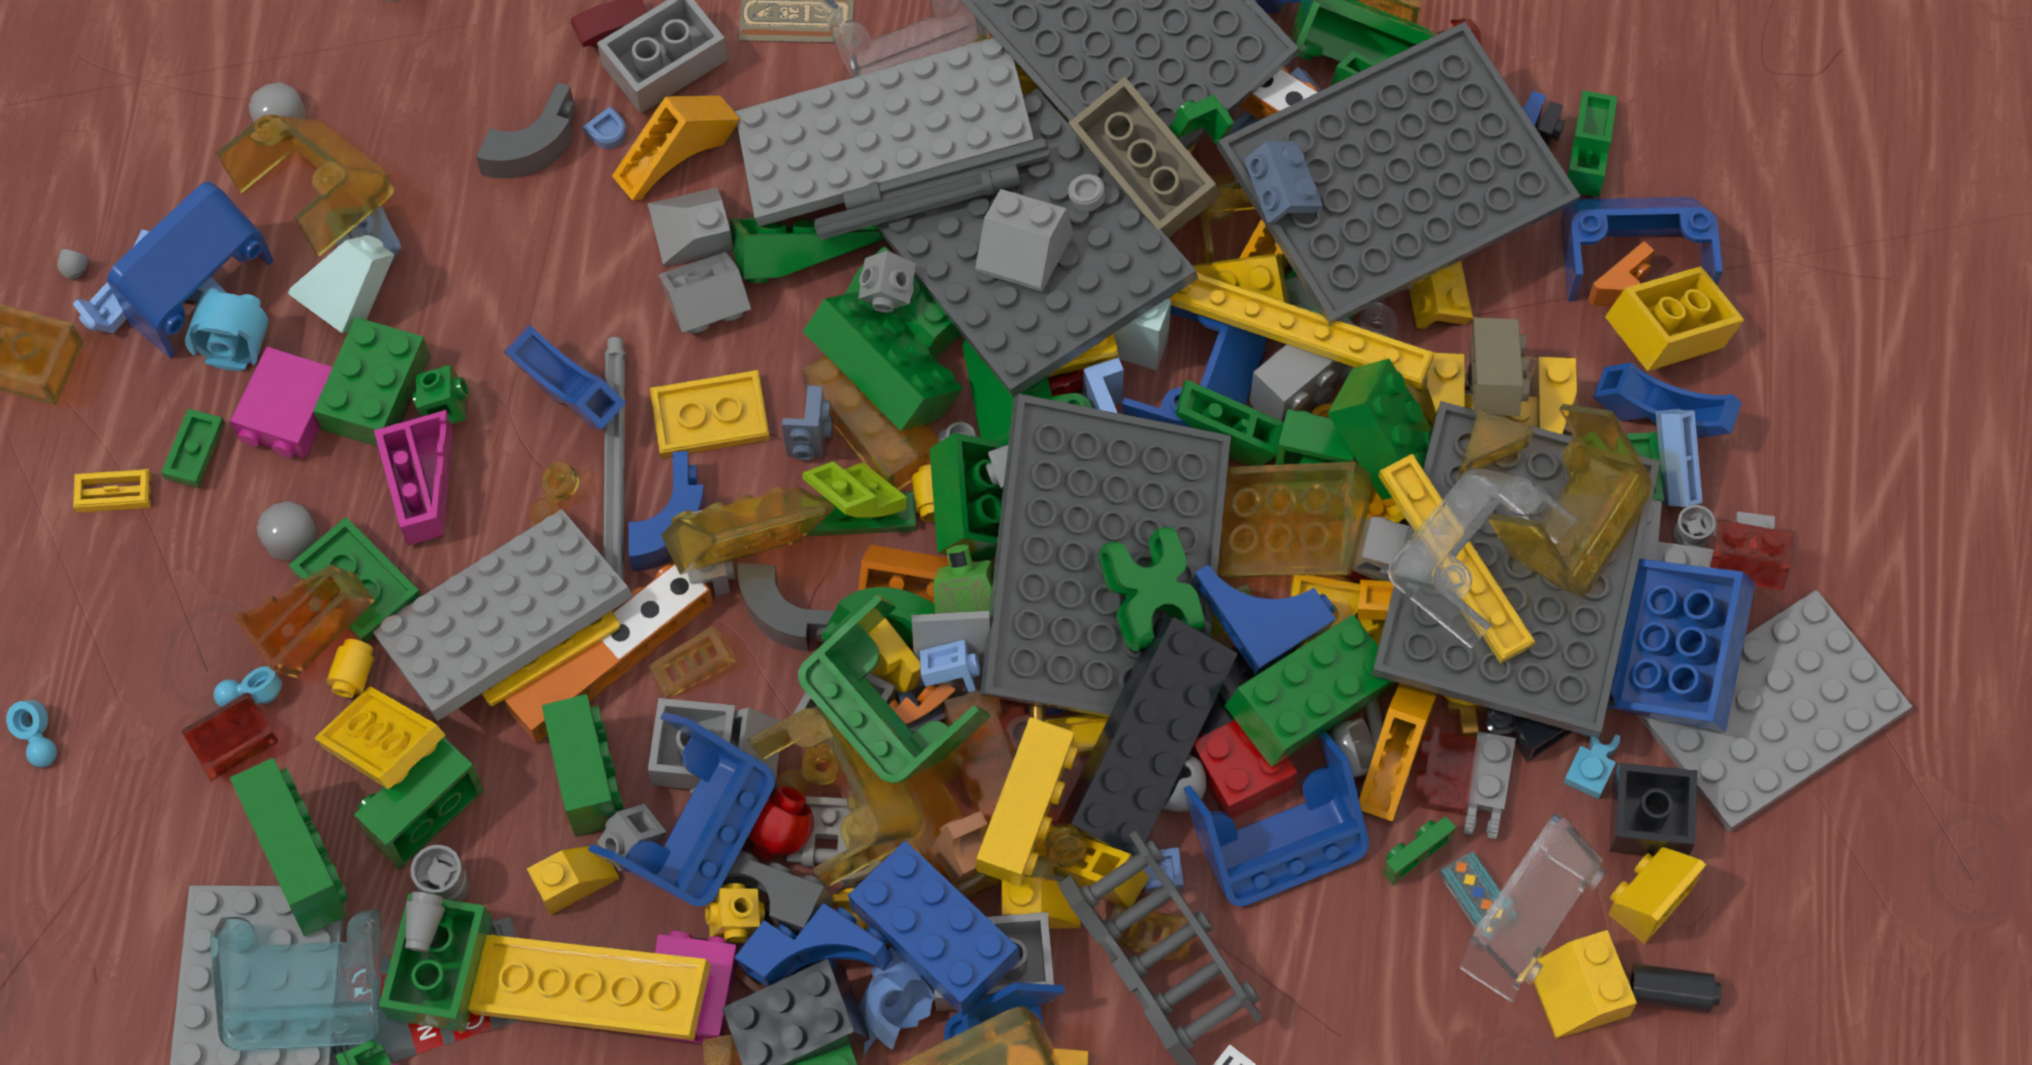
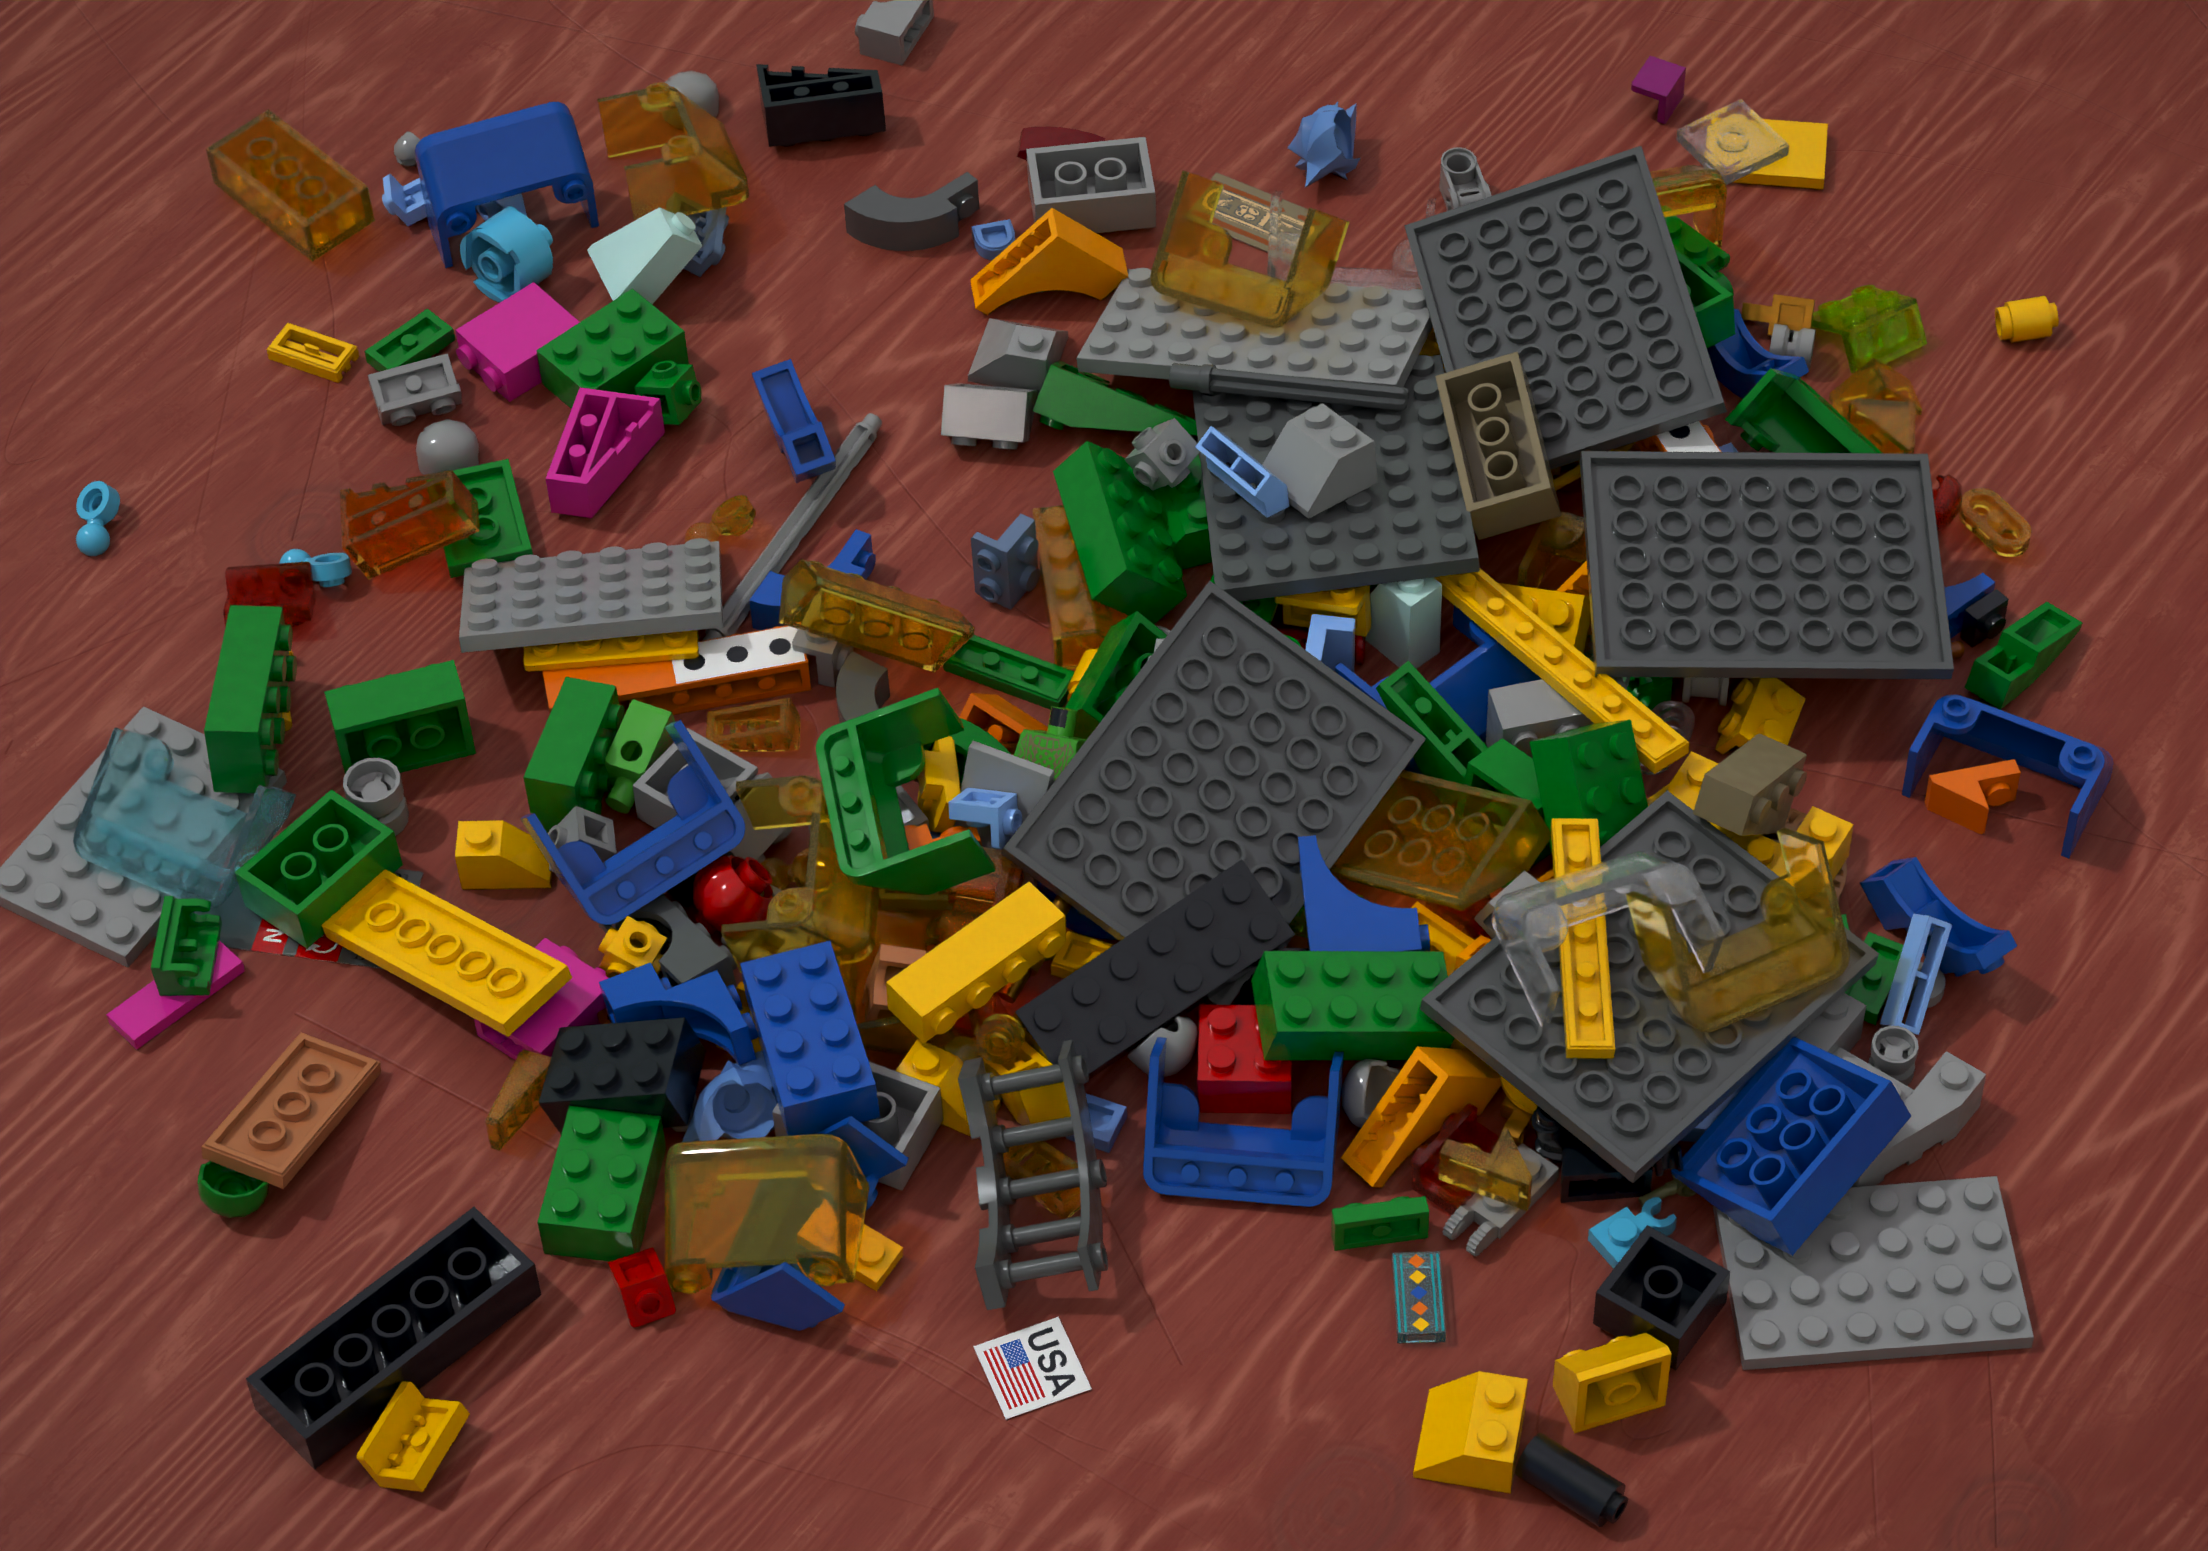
camera: 30 degrees right, 15 degrees down
yellow plate [314,686,445,790] -> none
yellow brick [326,639,374,698] -> none
light grey cone [405,892,445,952] -> none
yellow tile [650,370,770,458] -> none
lime slope [802,461,907,518] -> none
dark grey axle [814,164,1022,239] -> none
light grey tile [1068,174,1106,212] -> none
green piece [1099,526,1204,651] -> none
green bracket [1169,94,1234,144] -> none
sand blue bracket [1245,141,1323,223] -> none
clear yellow slope [1458,409,1535,477] -> none
clear windscreen [1460,813,1607,1003] -> none
yellow brick [1605,266,1744,371] -> none
clear red bracket [1709,519,1793,590] -> none
none -> light grey bracket [368,353,462,426]
none -> bright green torso [605,699,675,813]
none -> black wedge [756,64,886,147]
none -> clear yellow windscreen [1150,170,1349,329]
none -> light blue piece [1195,426,1289,518]
none -> clear yellow slope [1439,1127,1532,1211]
none -> clear yellow plate [1959,488,2032,557]

